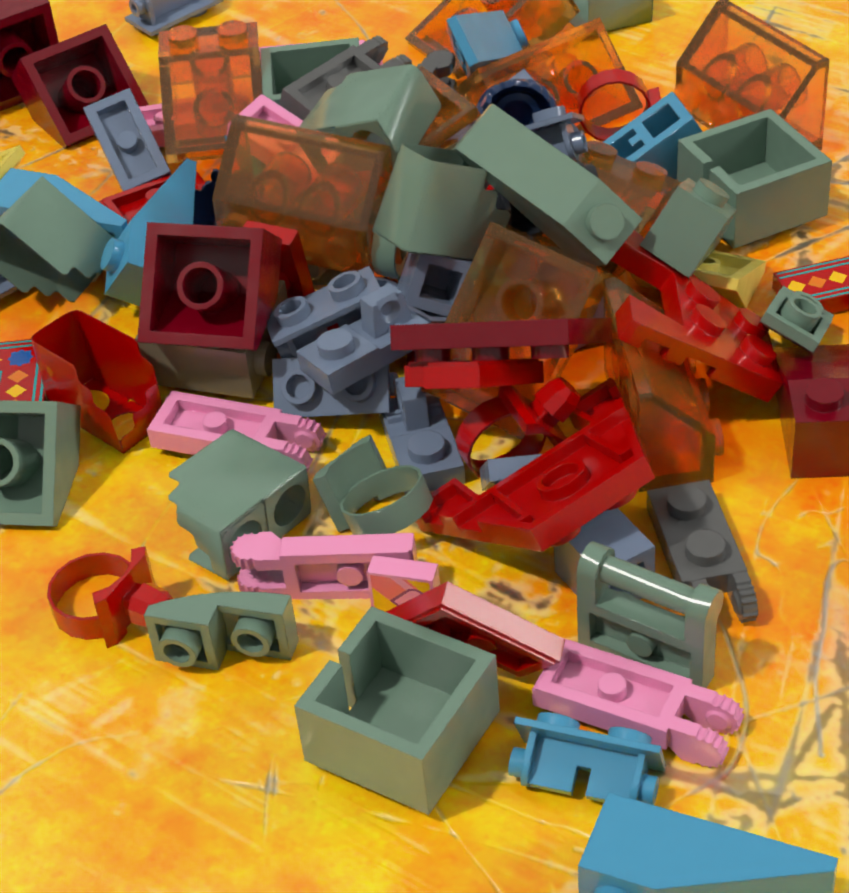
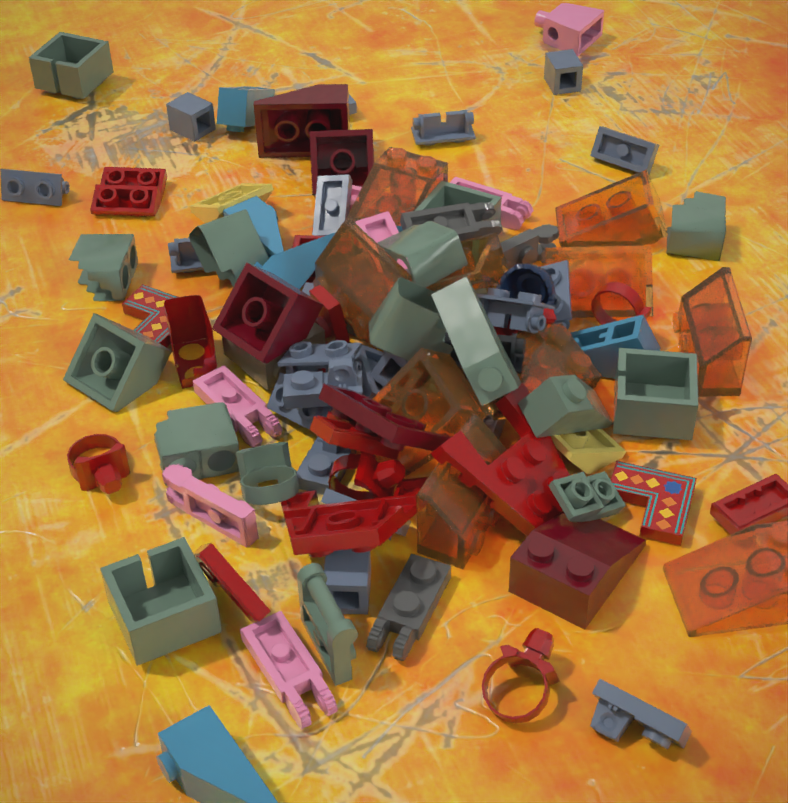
camera: 30 degrees right, 0 degrees up
sand green slope [144,591,299,670] -> none
bright pink tile [367,555,440,612] -> none
dark azure slope [446,10,529,88] -> none
dark azure hinge [508,712,666,805] -> none

